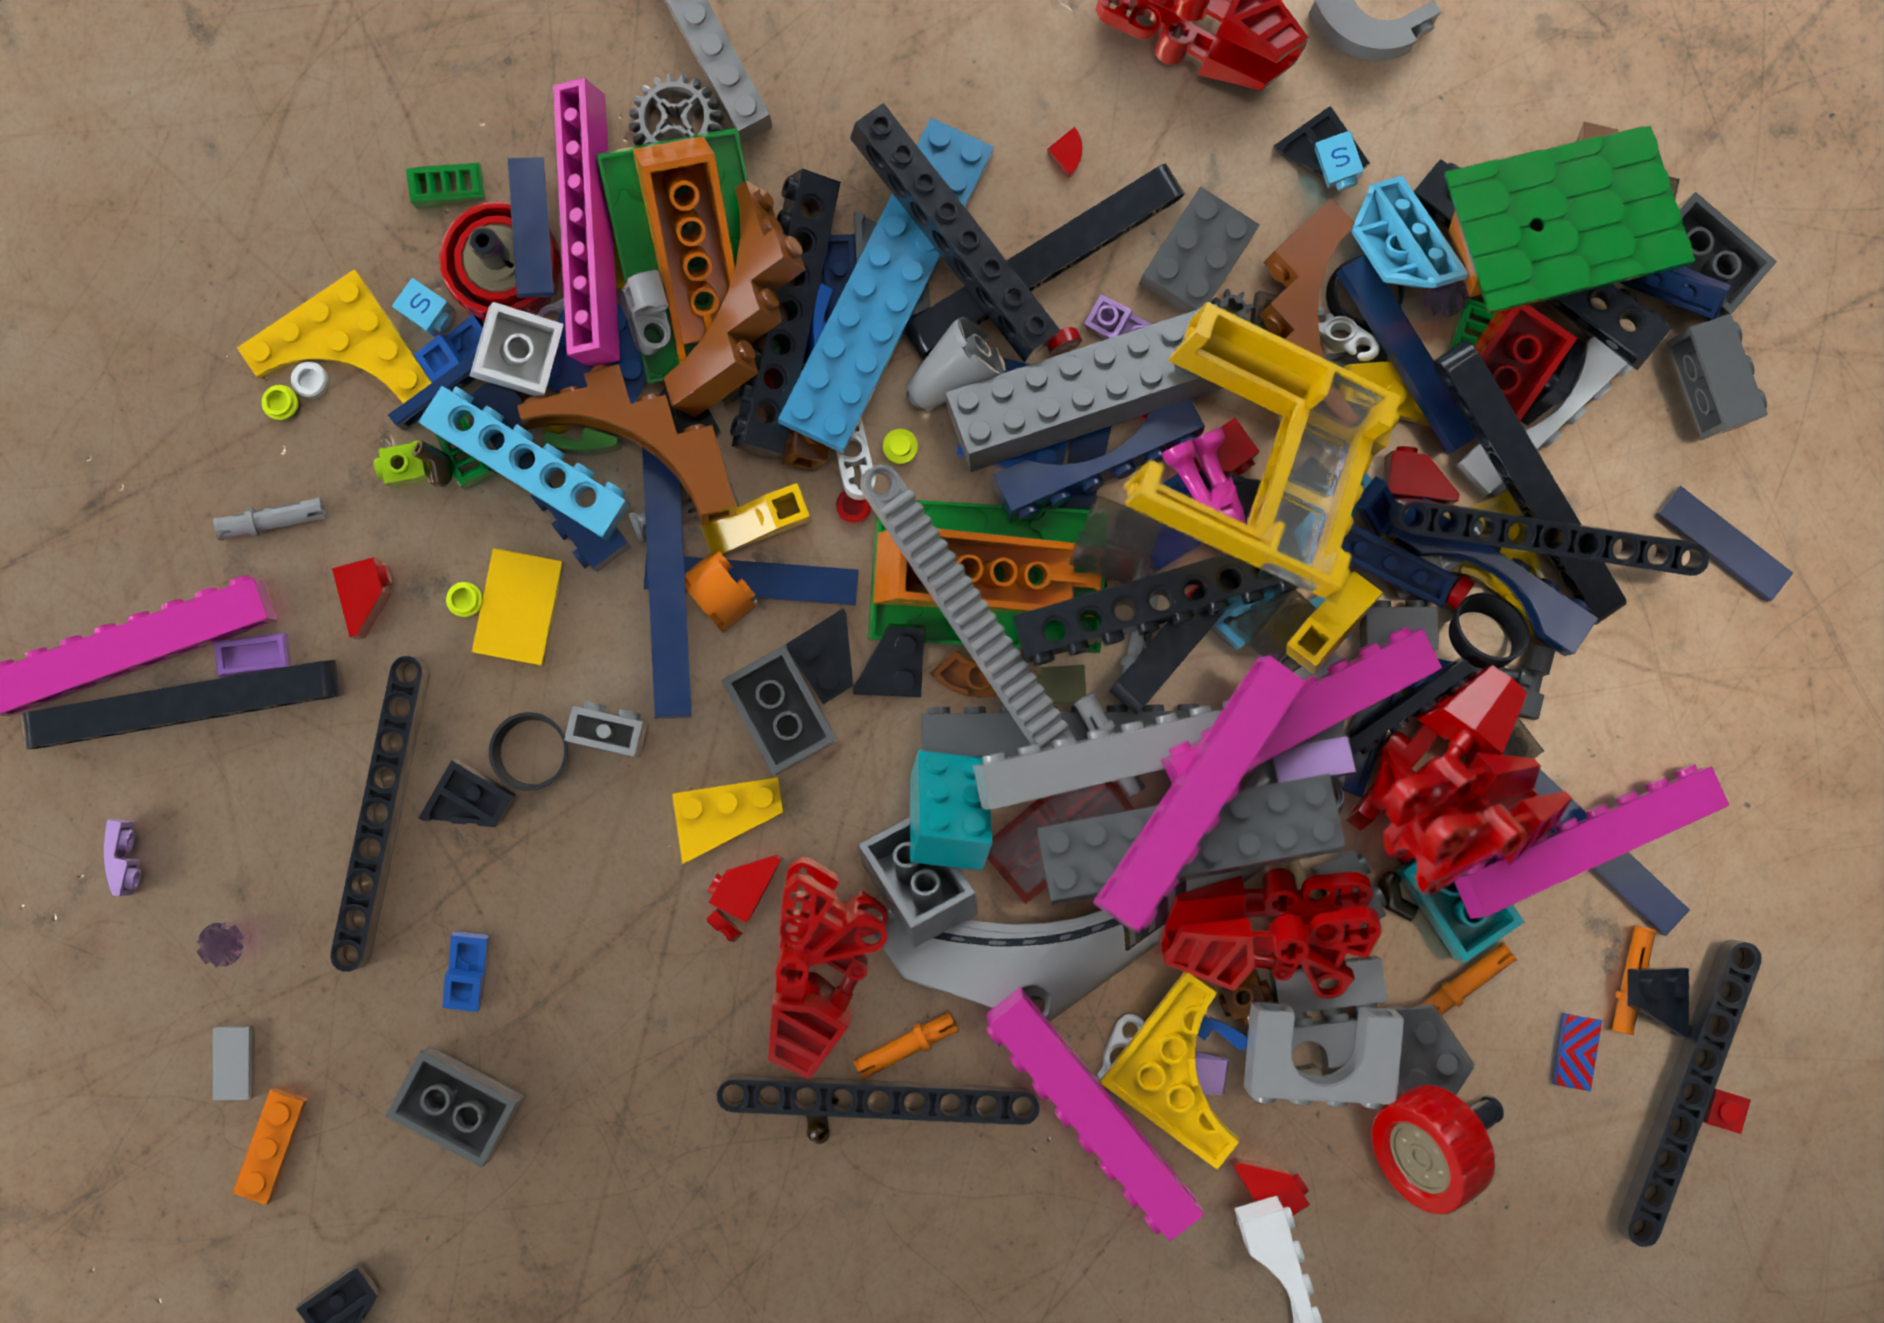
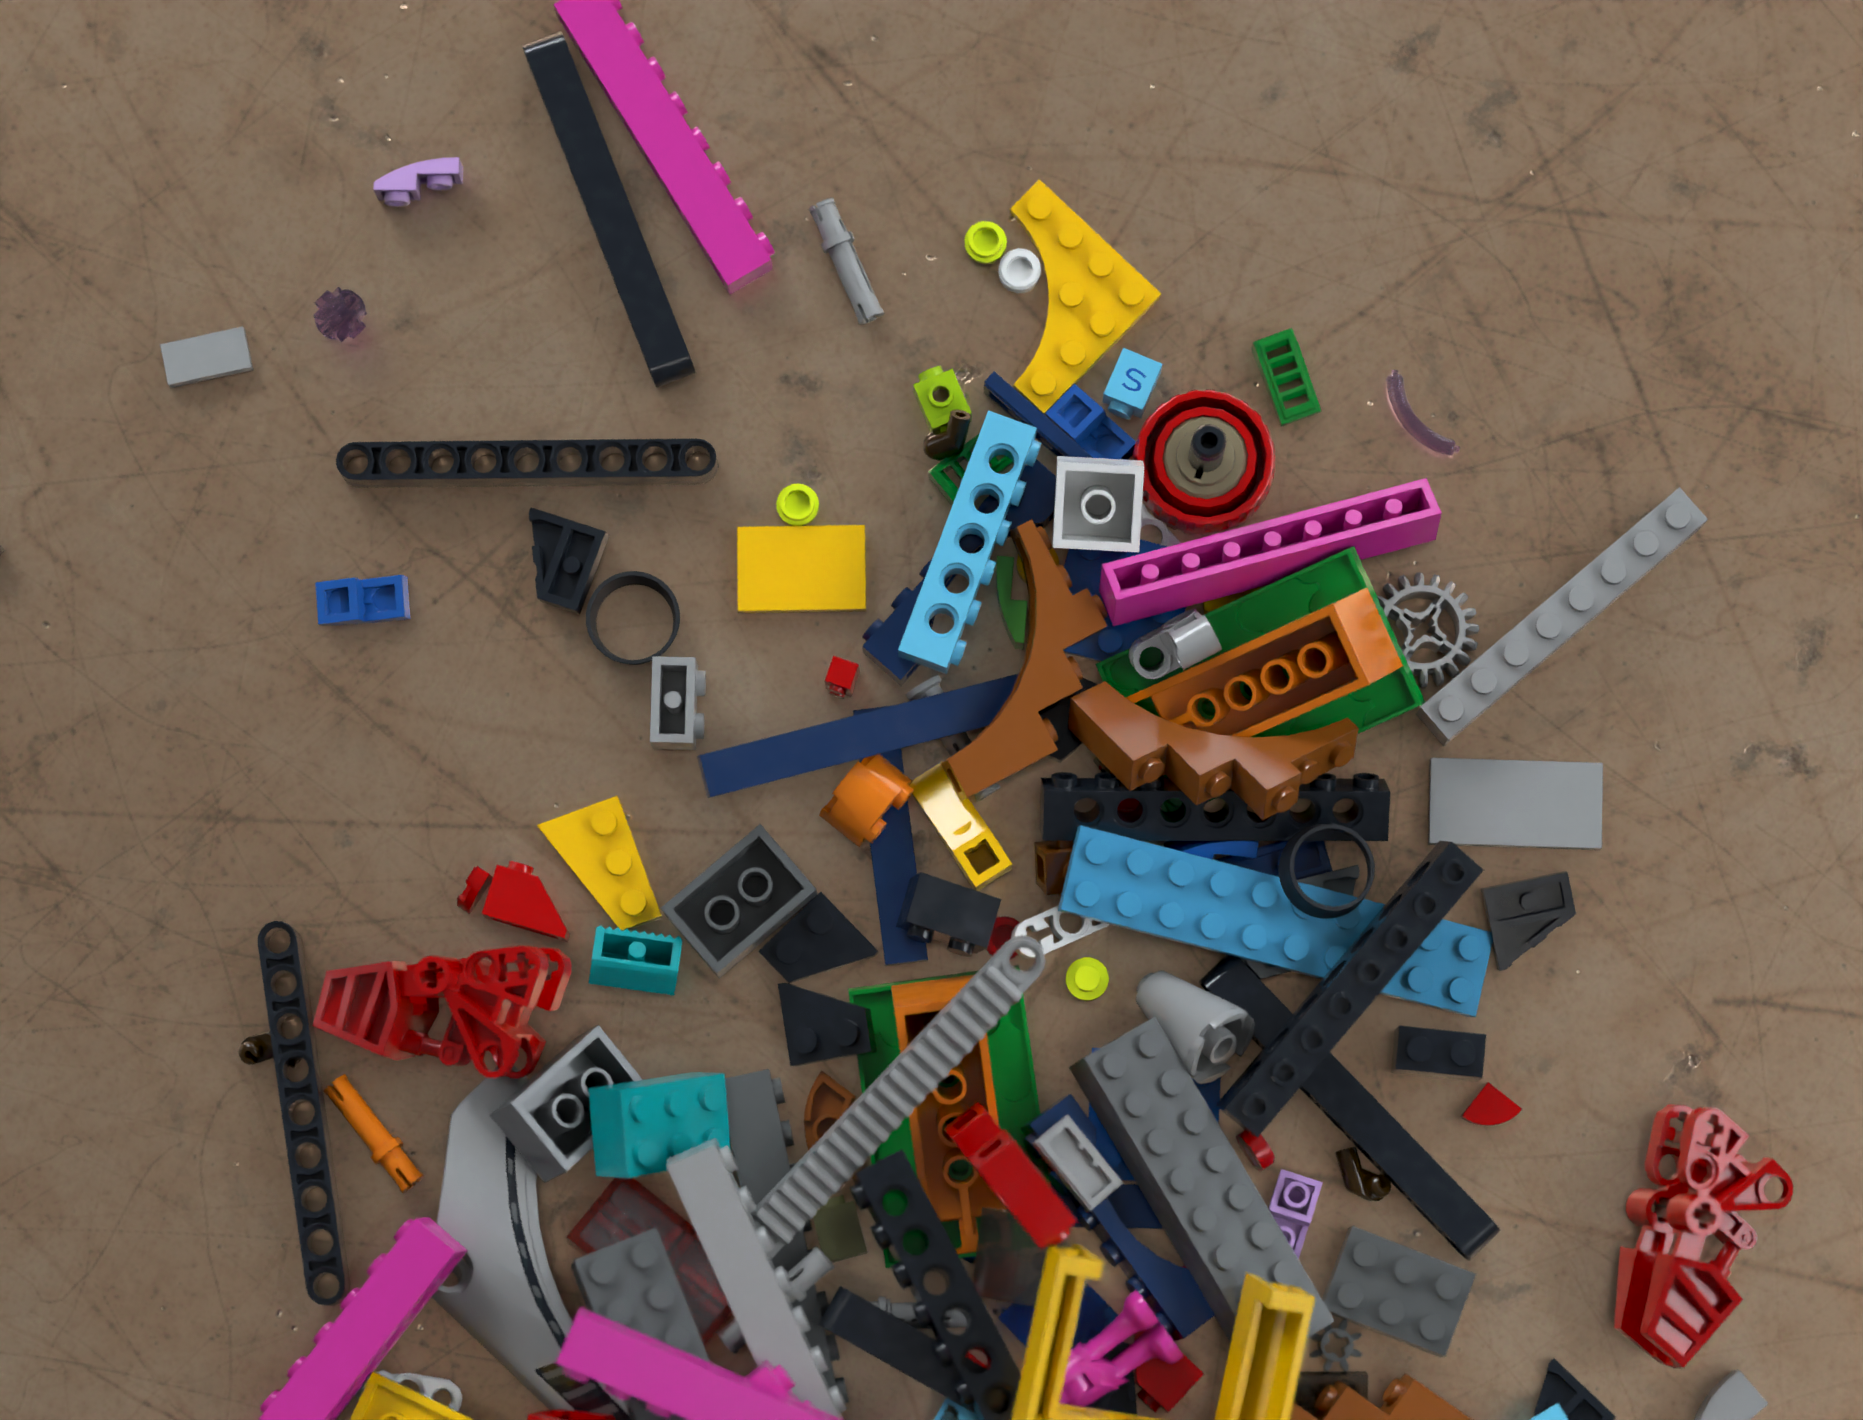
camera: 85 degrees right, 5 degrees down
medium lavender tile [214,633,292,677] -> none
orange plate [233,1088,307,1205] -> none
red slope [332,557,393,640] -> none
dark grey brick [386,1046,525,1167] -> none
dark blue tile [508,157,554,298] -> none
none -> teal brick [588,925,682,995]
none -> red piece [825,656,860,699]
none -> black brick [896,872,1001,957]
none -> red arch [944,1102,1077,1250]
none -> light grey plate [1032,1115,1123,1212]
none -> black tyre [1279,824,1375,919]
none -> dark brown arm [1335,1146,1391,1201]
none -> clear purple piece [1387,370,1460,456]
none -> black brick [1391,1026,1486,1081]
none -> light grey tile [1428,758,1603,850]
none -> black wing [1481,871,1576,971]

